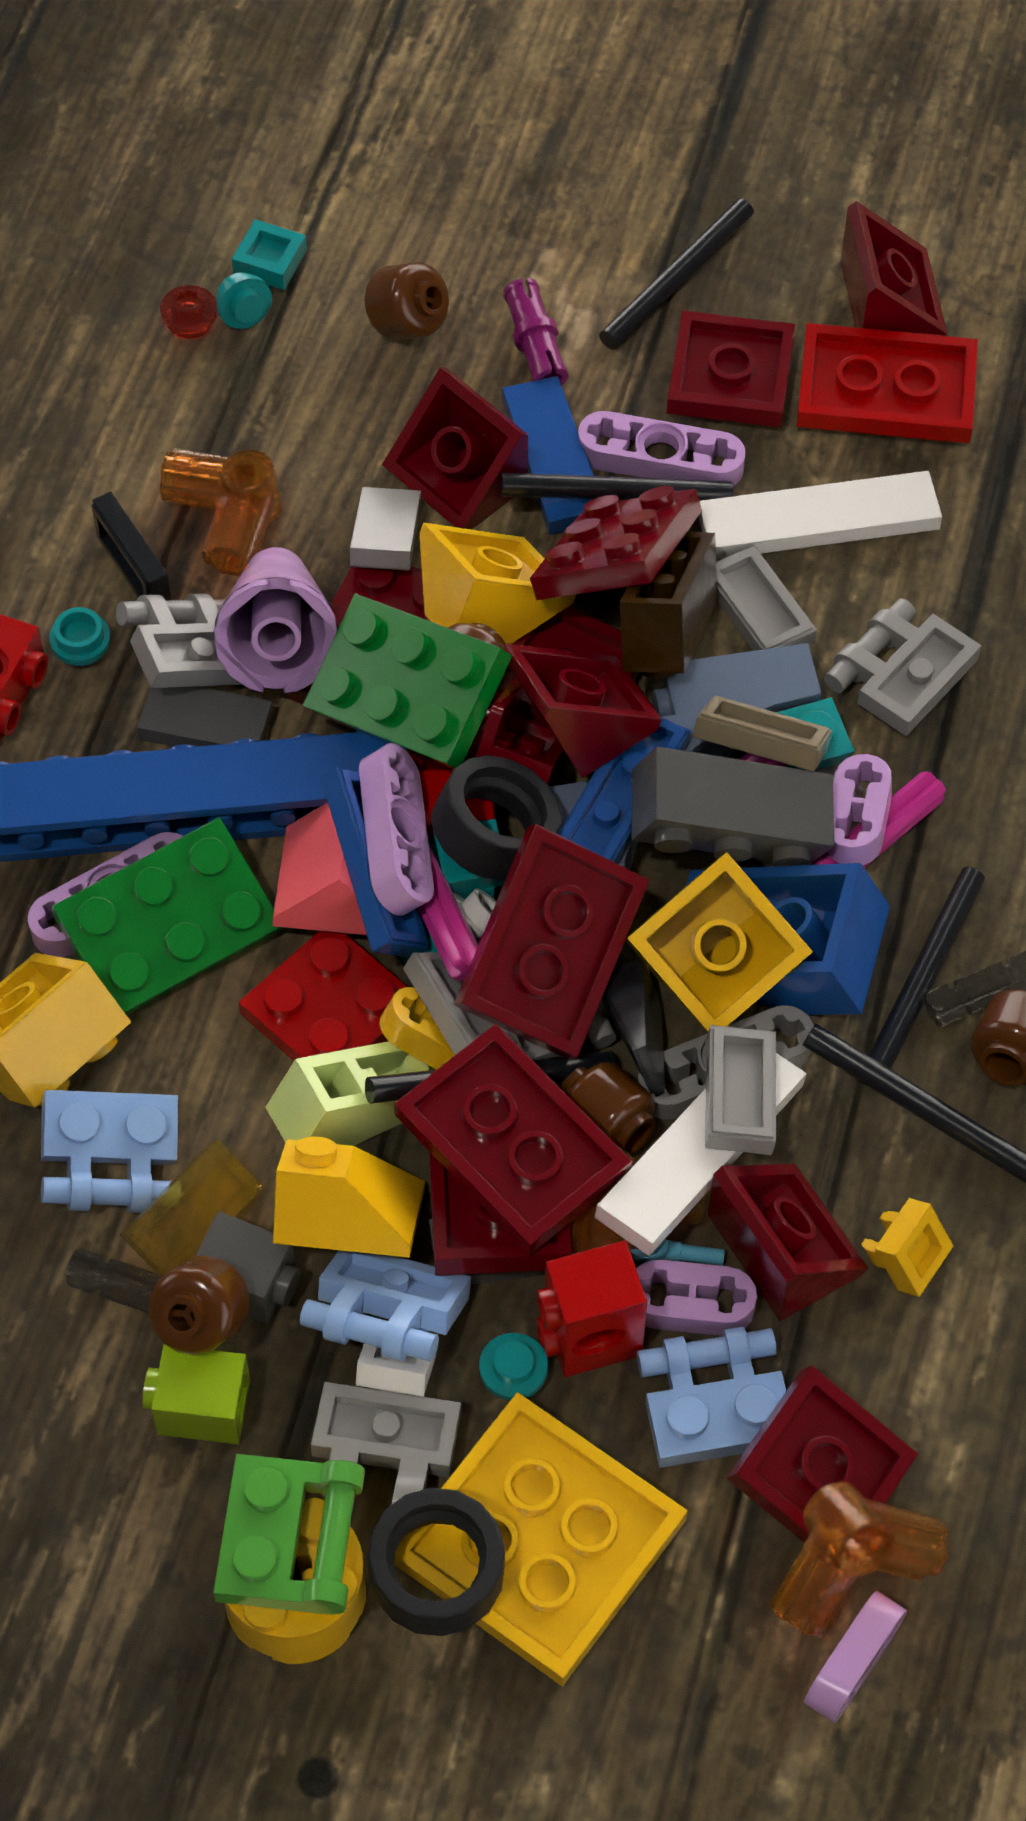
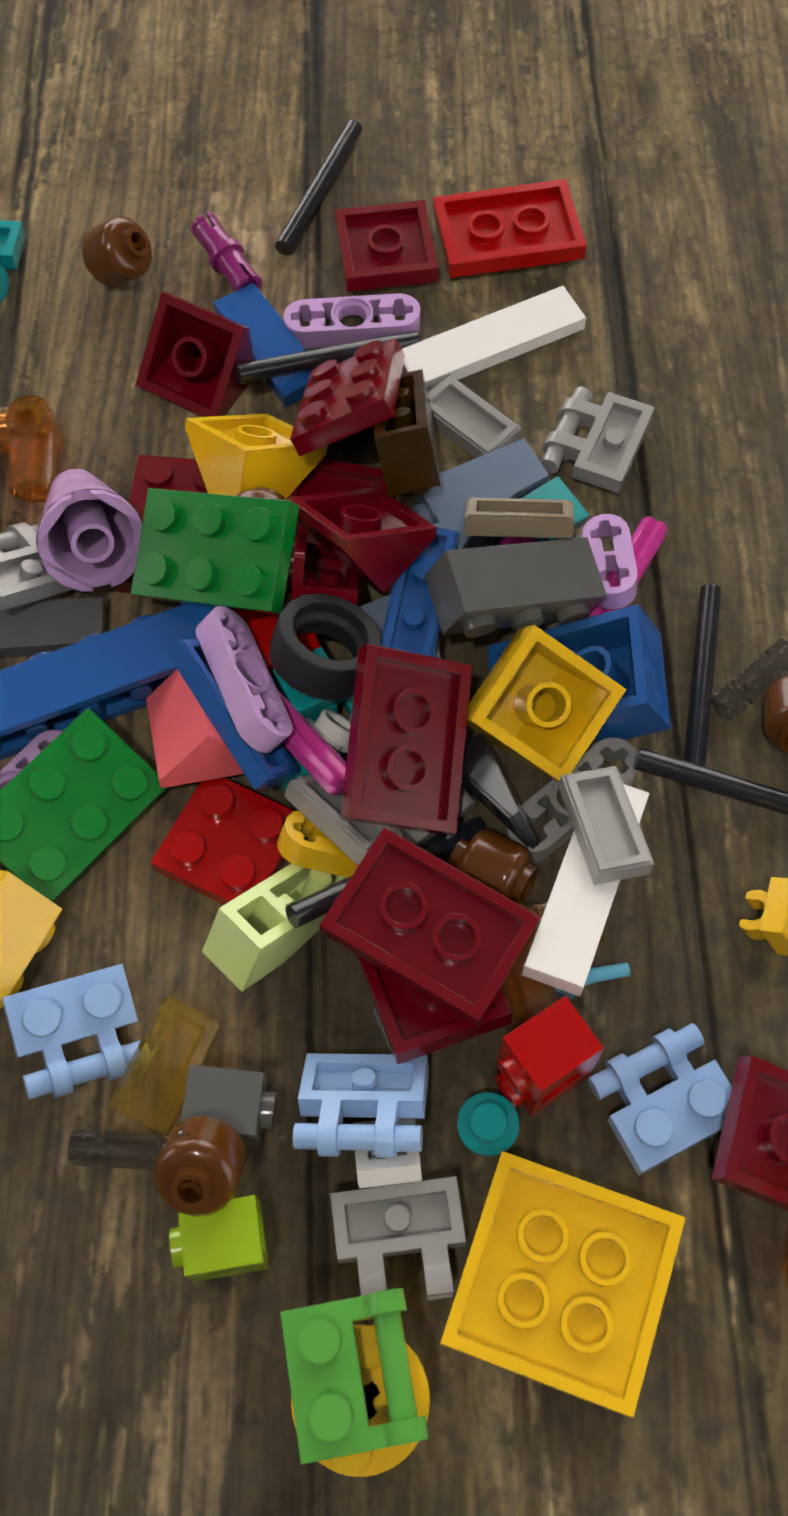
camera: 15 degrees left, 5 degrees up
yellow slope [273,1136,425,1258] -> none
light grey tile [350,487,421,571] -> none
black tyre [367,1488,505,1636] -> none
lavender beam [636,1260,757,1336] -> none
dark red slope [708,1164,869,1321] -> none
dark red slope [840,201,947,336] -> none

